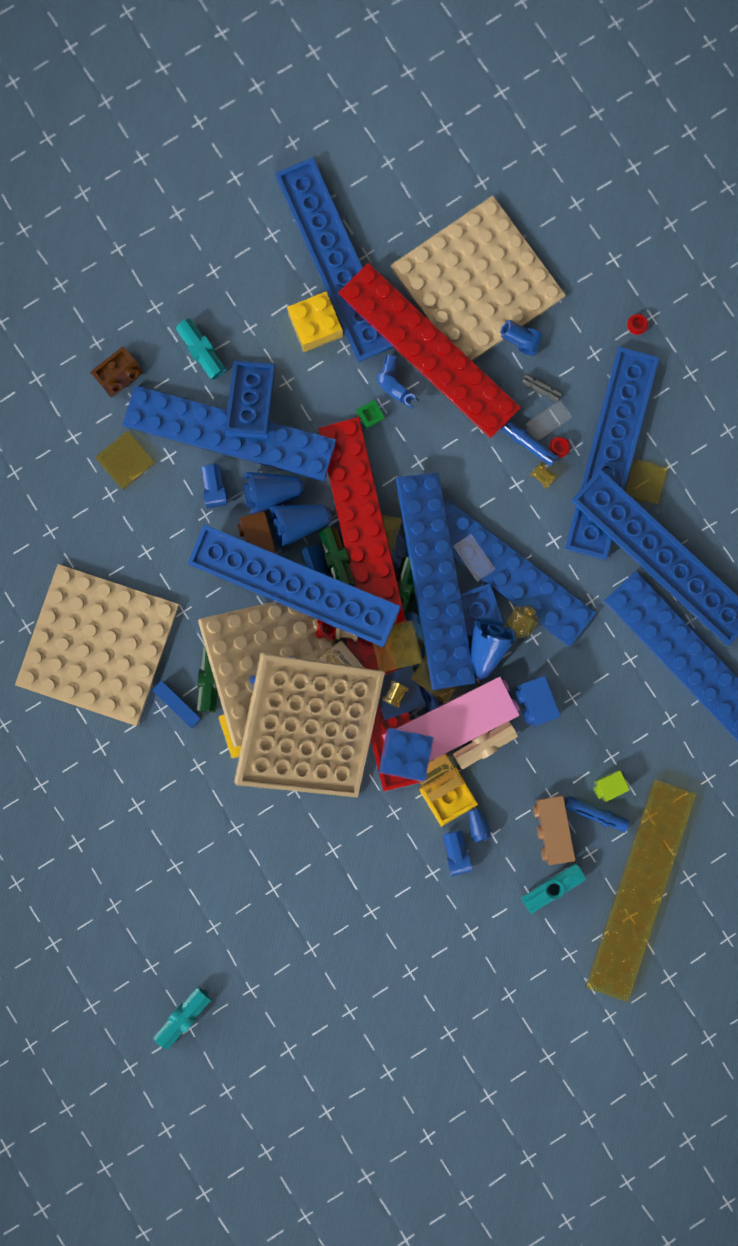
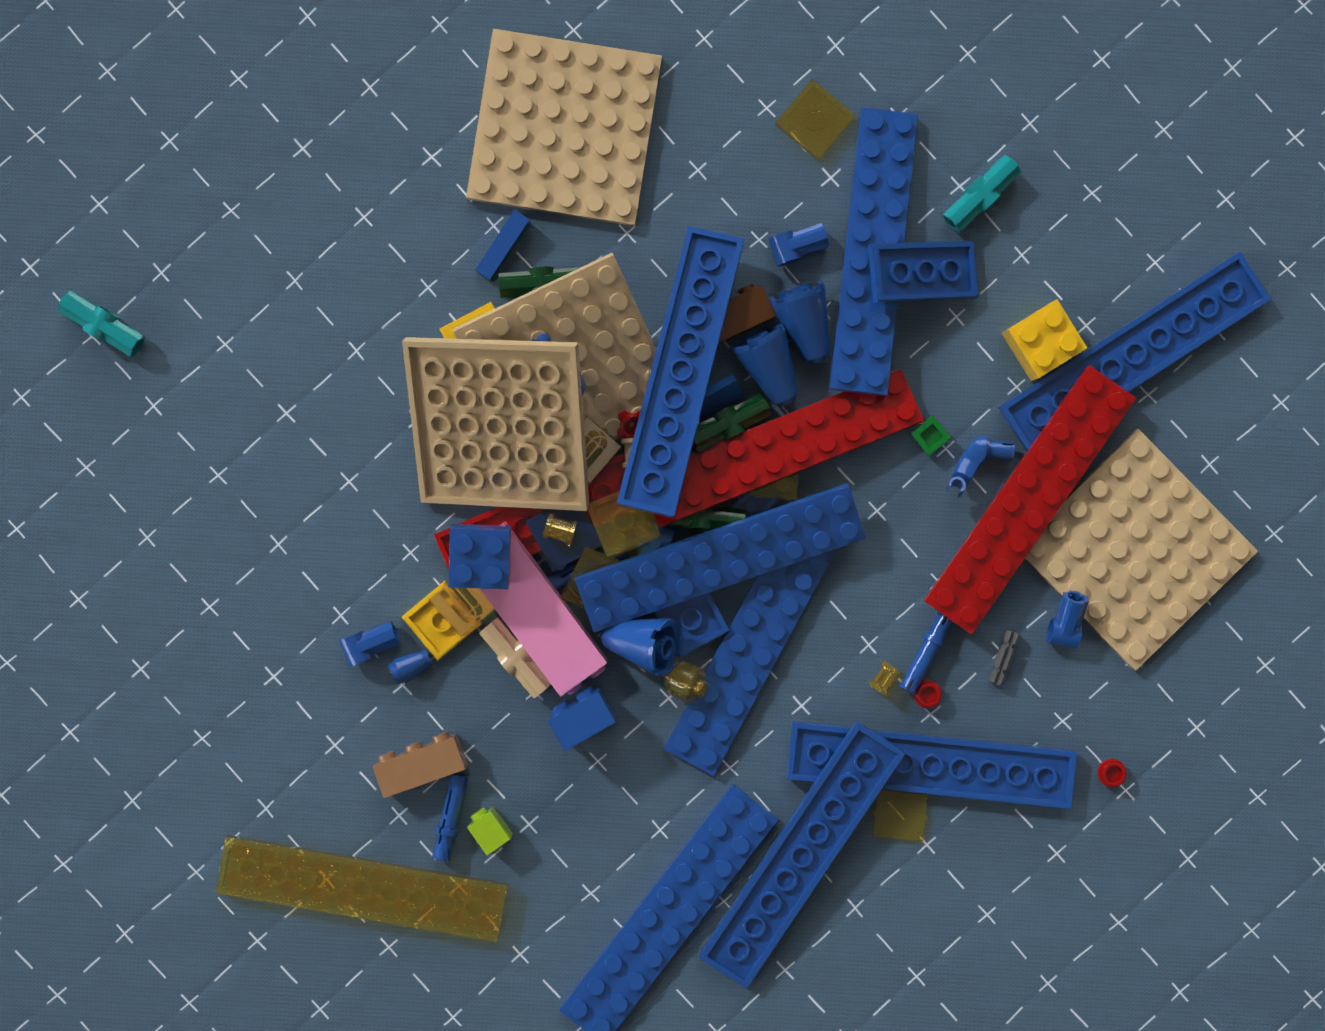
camera: 80 degrees right, 5 degrees up
reddish brown bracket [90,346,143,397] -> none
clear tile [453,534,495,582] -> none
teal piece [521,863,586,914] -> none
clear tile [525,401,572,441] -> none

